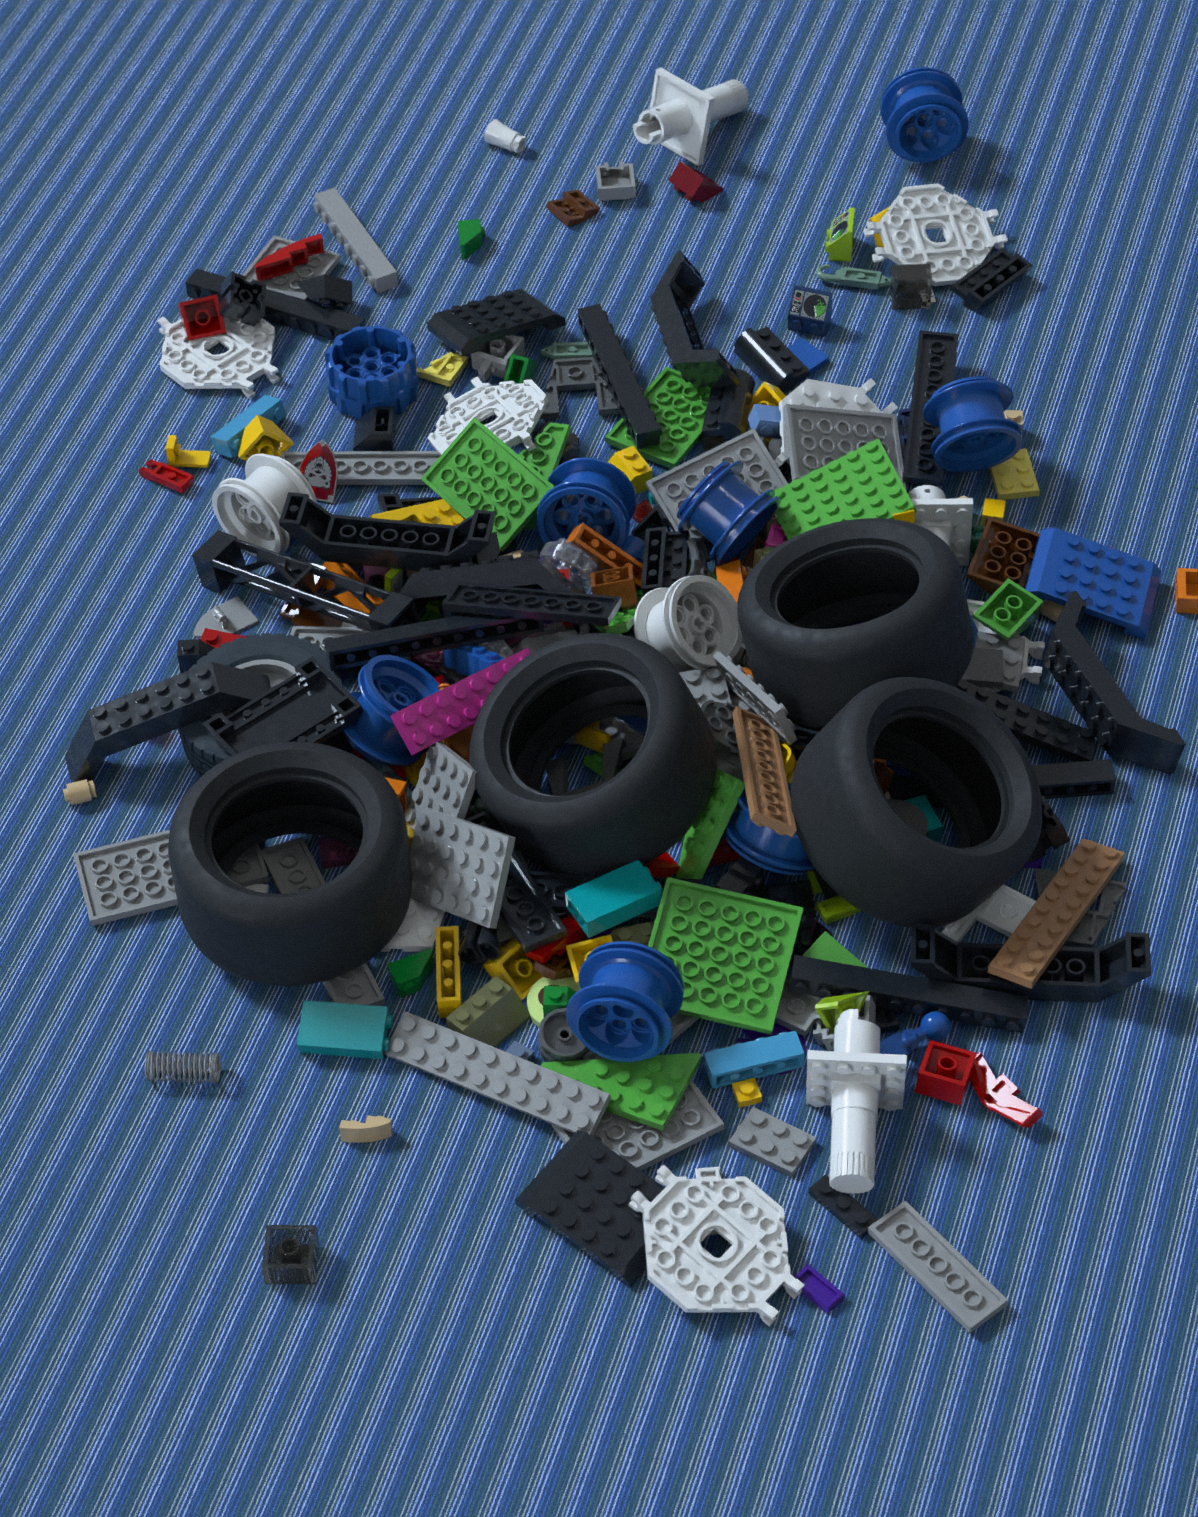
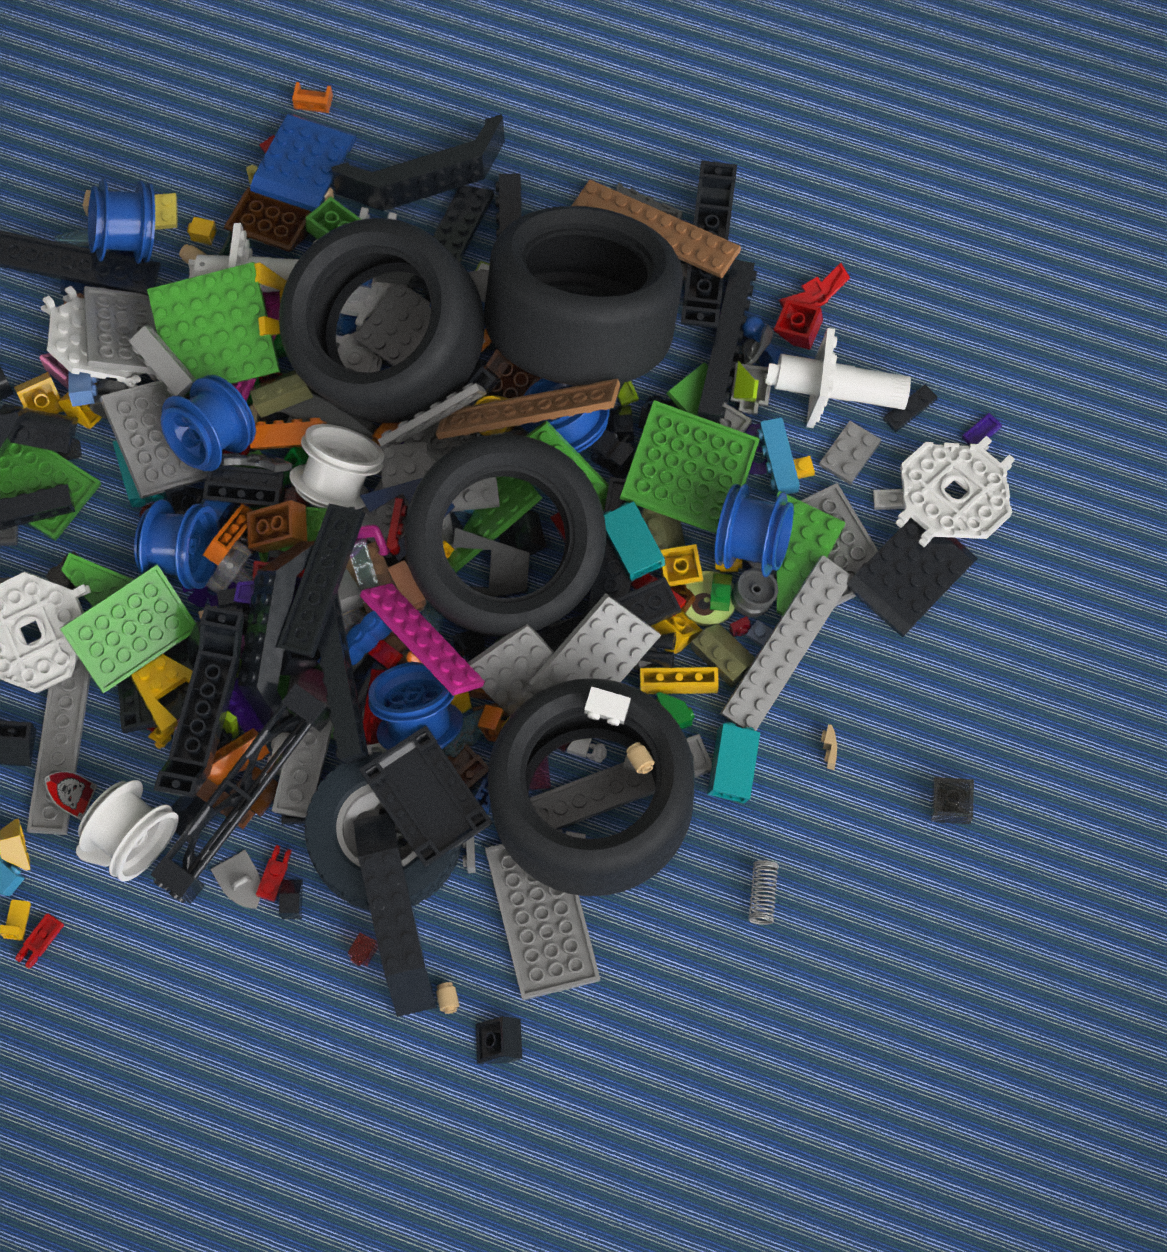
camera: 85 degrees left, 20 degrees up
yellow slope [608,446,653,494] -> none
light grey plate [868,1201,1008,1333] -> none
none -> light grey brick [129,326,196,397]
none -> black slope [476,1016,522,1064]
none -> white brick [585,687,631,726]
none -> tan brick [626,743,654,774]
none -> dark red plate [729,616,750,637]
none -> dark grey animal [741,324,773,365]

